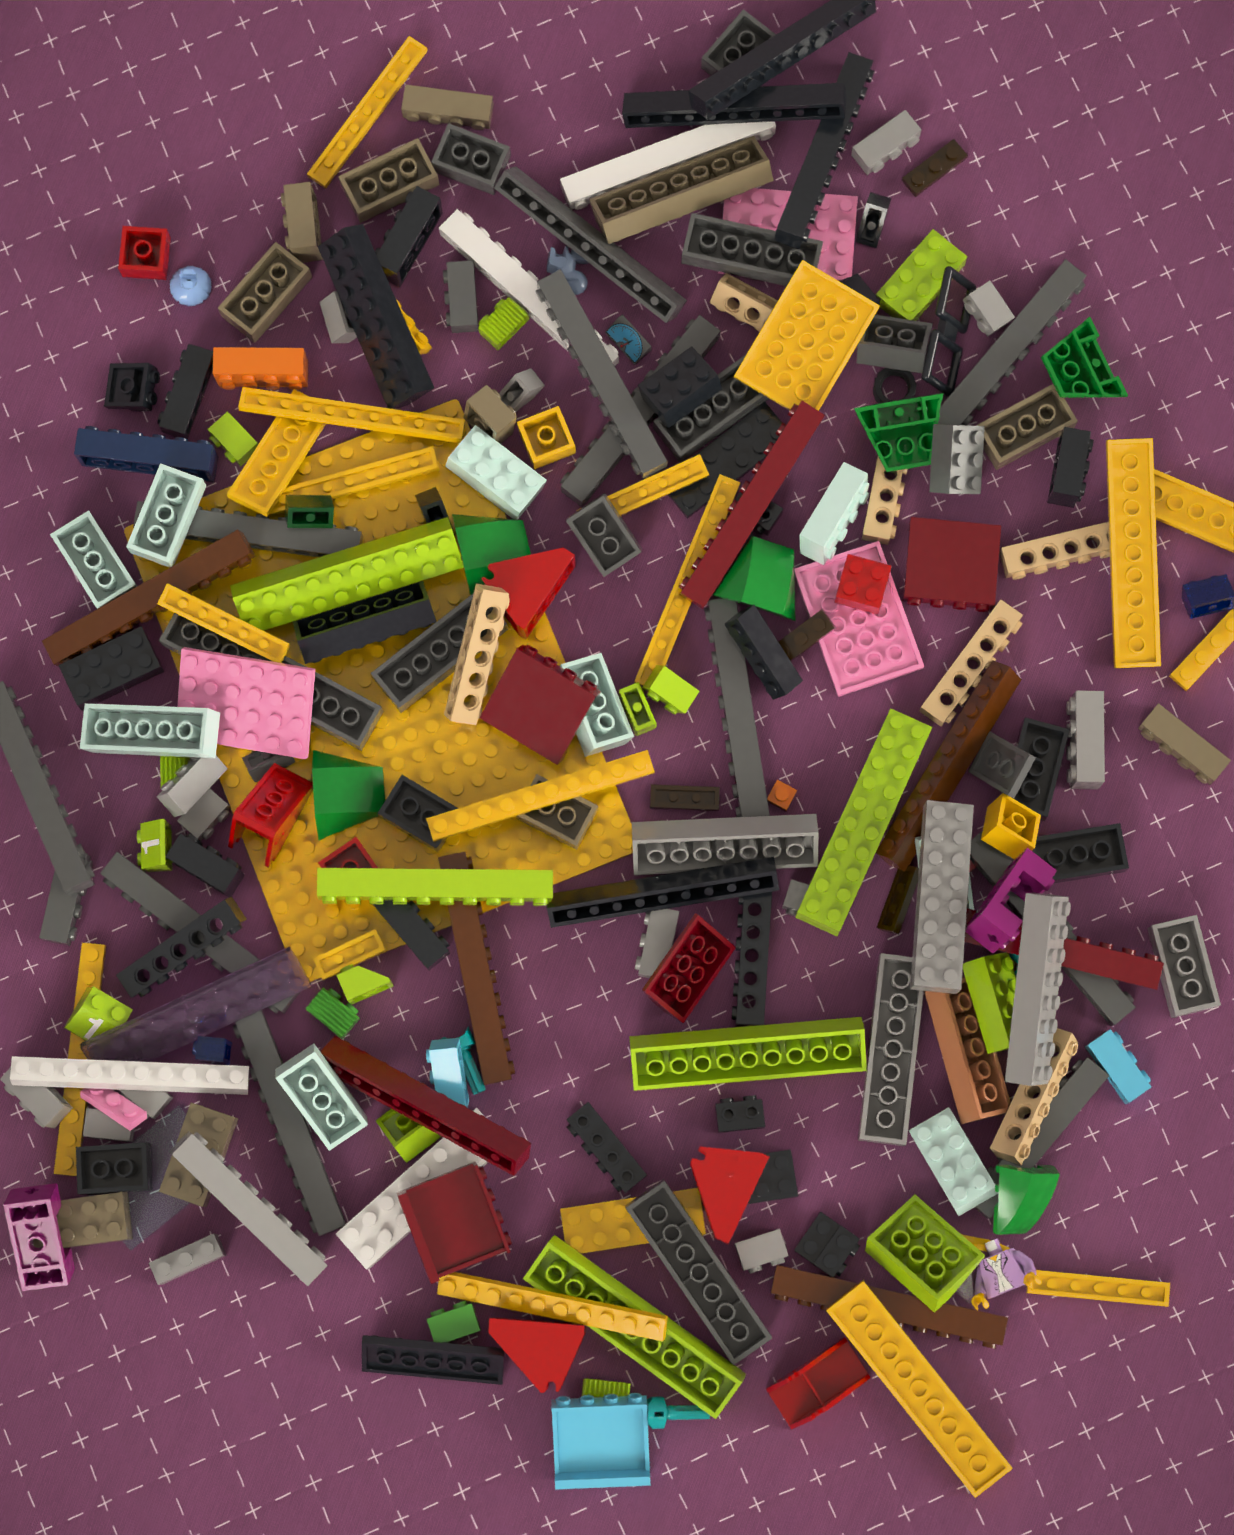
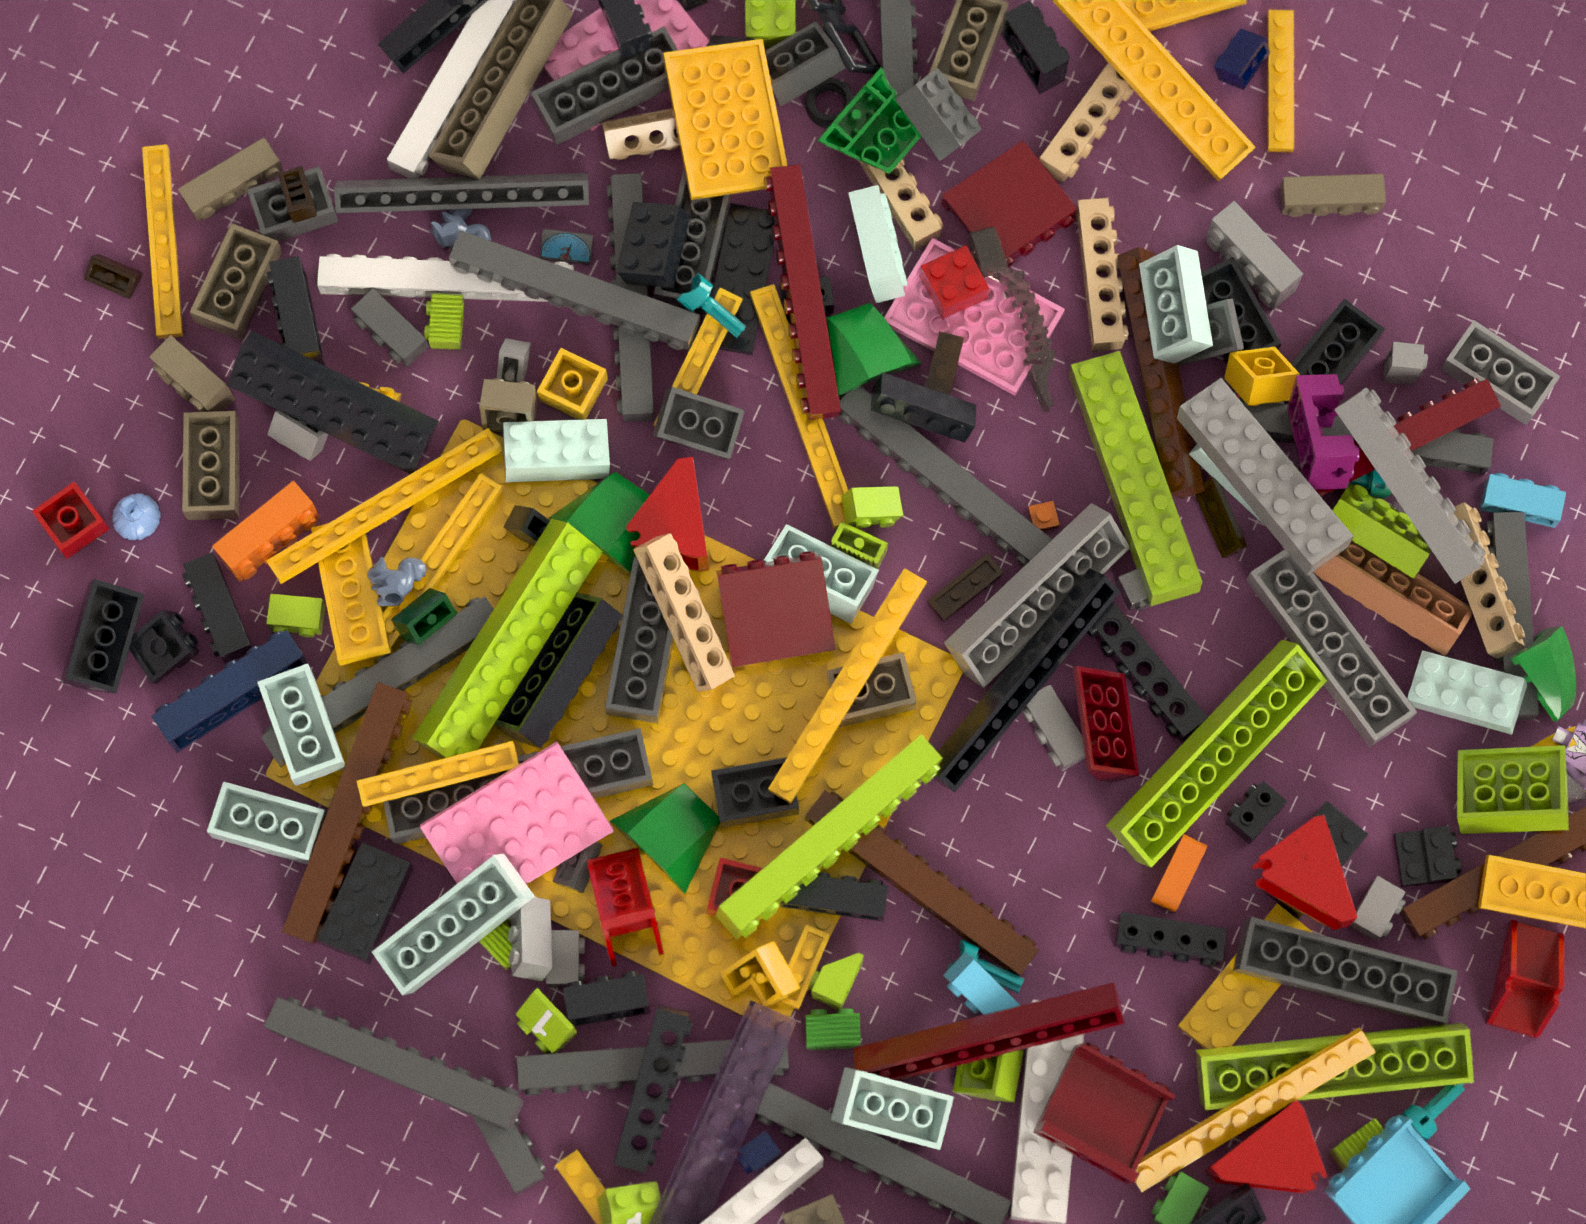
camera: 45 degrees left, 5 degrees down
none -> black slope [60,579,144,694]
none -> dark brown slope [84,254,143,299]
none -> dark brown slope [278,166,317,223]
none -> sand blue animal [367,557,427,606]
none -> teal piece [676,273,746,338]
none -> yellow brick [720,941,800,1008]
none -> clear smoke piece [968,226,1056,412]
none -> light aqua brick [1139,245,1213,363]
none -> orange beam [1151,834,1208,914]
none -> light grey brick [1383,342,1428,385]

